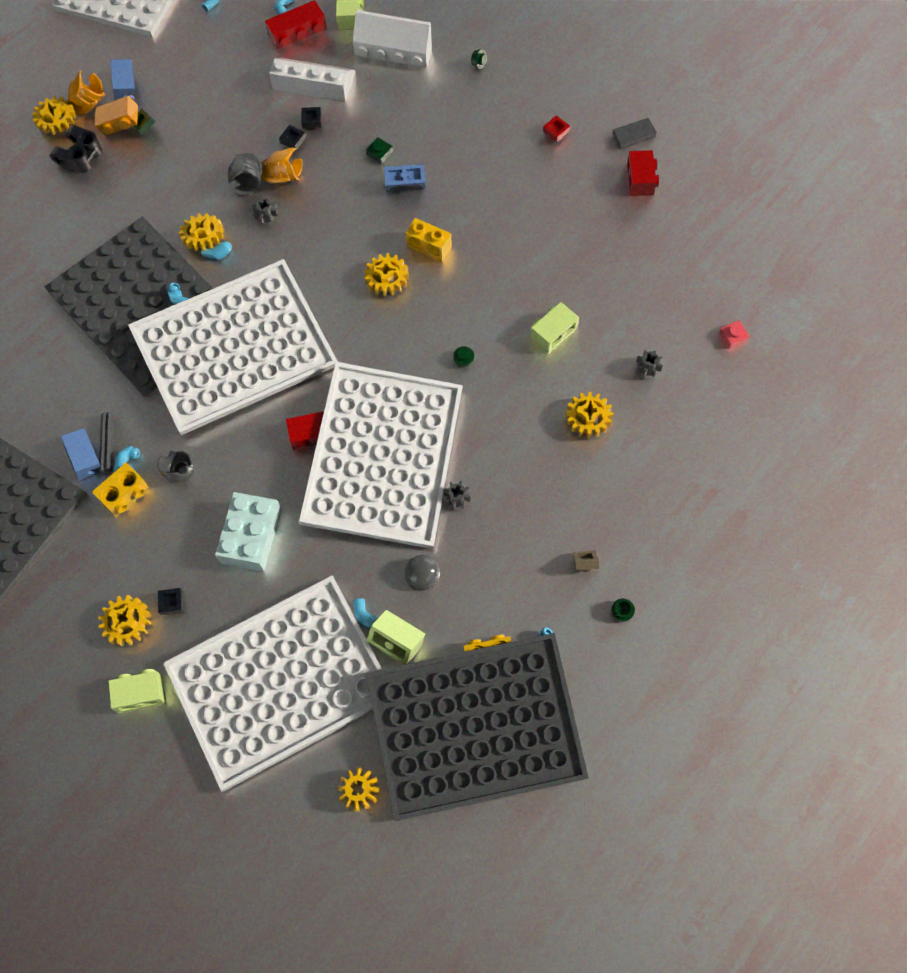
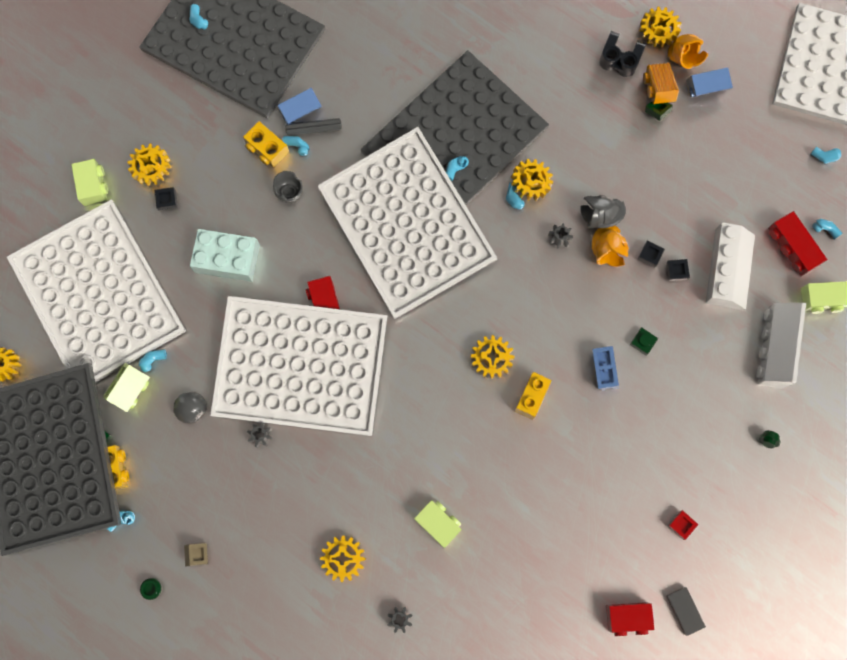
camera: 85 degrees right, 10 degrees up
dark green plate [453,346,474,367] -> none

